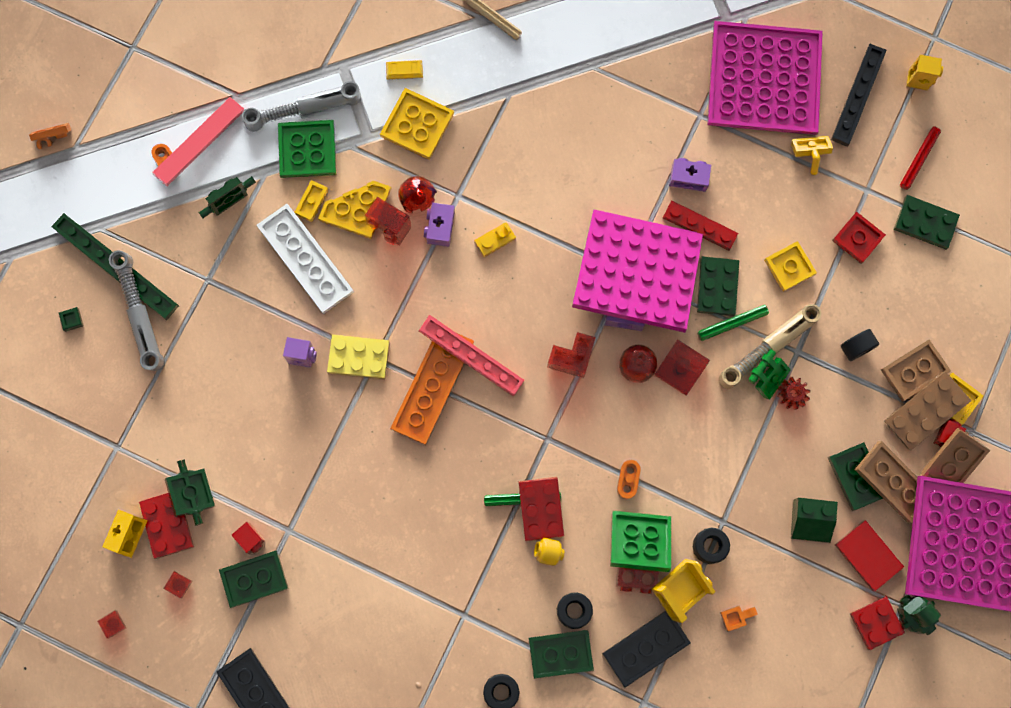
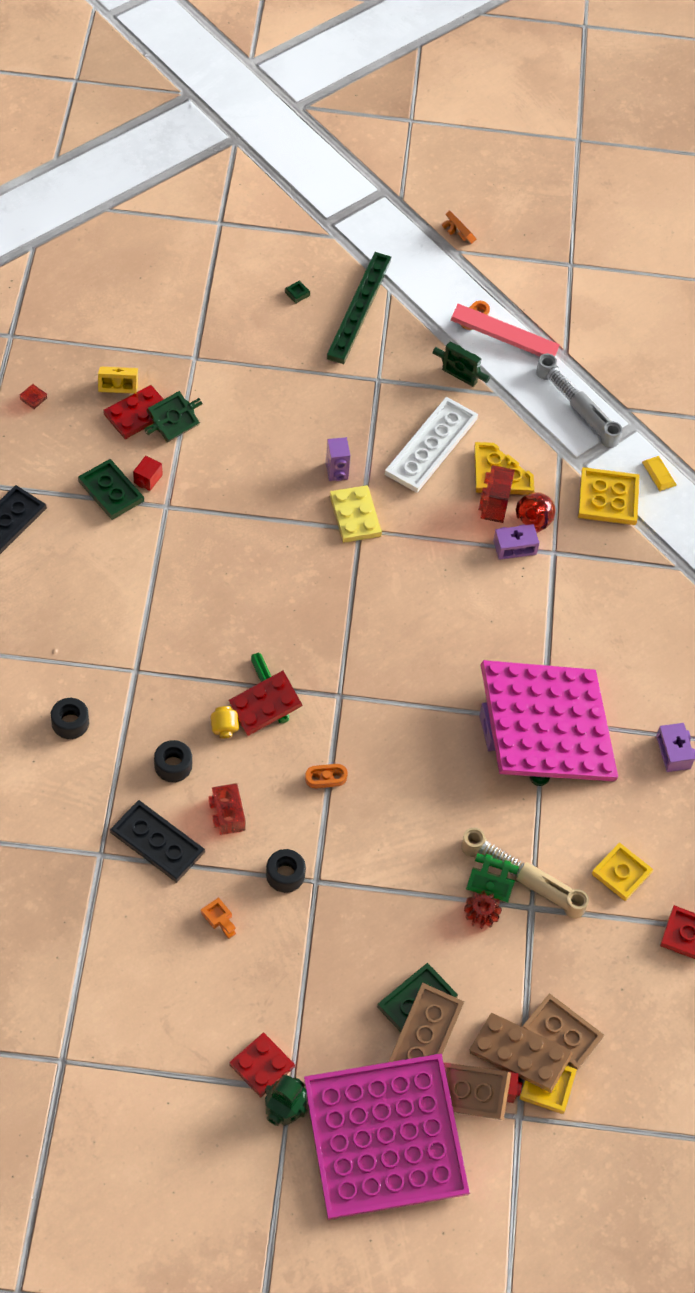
camera: 70 degrees right, 20 degrees down
light grey piece [109,250,164,371] -> none
clear red plate [163,571,192,599] -> none
green plate [278,120,337,178] -> none
yellow plate [294,180,328,222] -> none
orange plate [390,333,474,445] -> none
coral tile [418,315,524,396] -> none
yellow plate [474,222,516,257] -> none
dark green plate [529,630,594,679] -> none
clear red brick [547,332,596,378] -> none
green plate [610,511,671,572] -> none
clear red cylinder [619,344,657,383] -> none
yellow panel [652,559,715,623] -> none
clear red slope [654,339,710,396] -> none
red plate [663,200,738,251] -> none
dark green plate [697,256,739,316] -> none
green axle [698,305,769,341] -> none
dark green slope [791,497,838,543] -> none
red tile [835,520,904,592] -> none
black tyre [840,329,879,361] -> none

